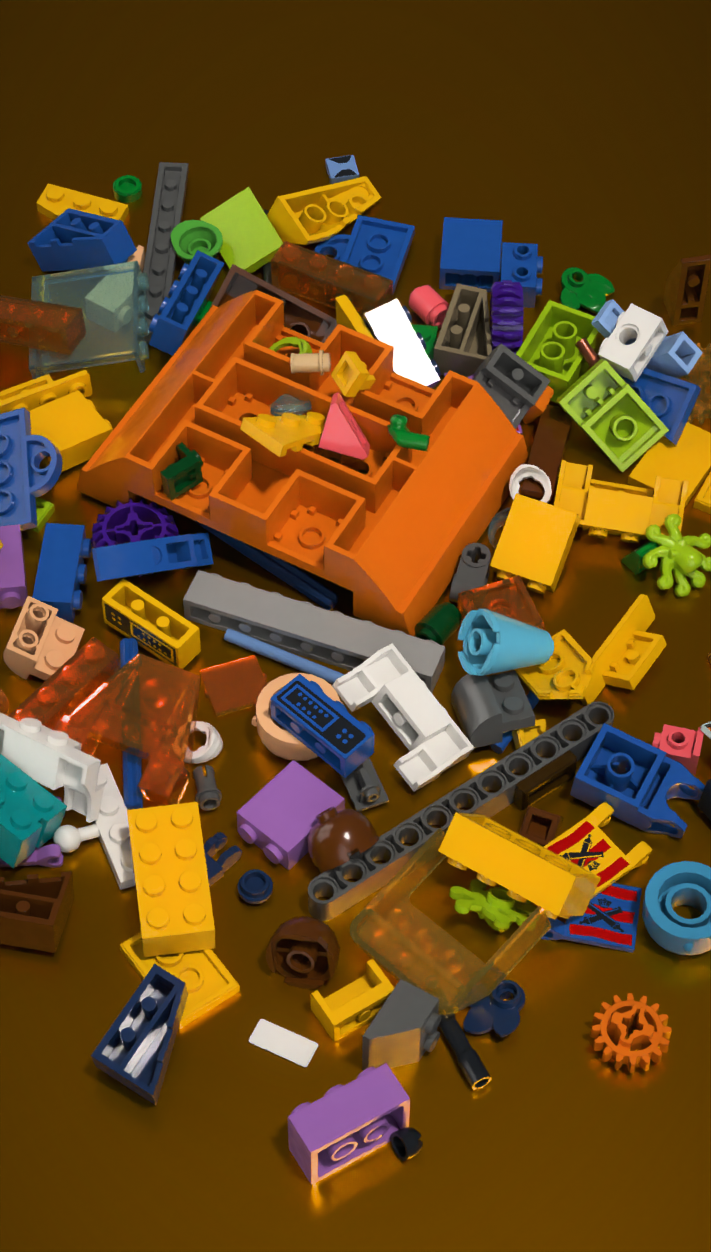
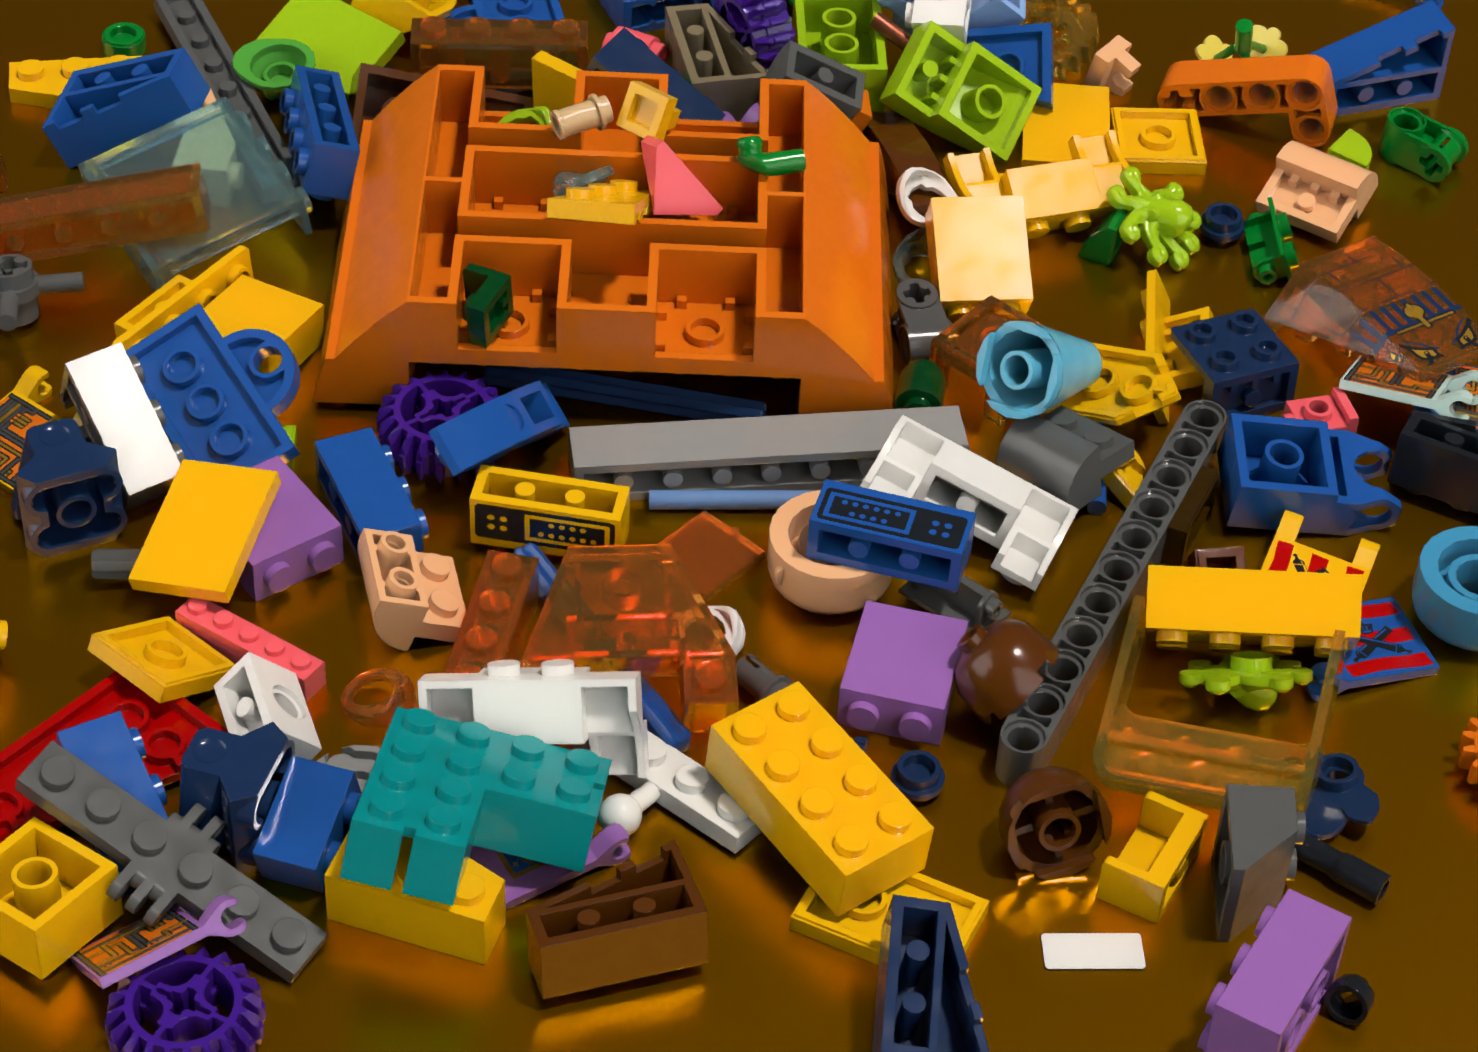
camera: 30 degrees left, 10 degrees down
none -> dark blue bracket [1170,309,1300,424]

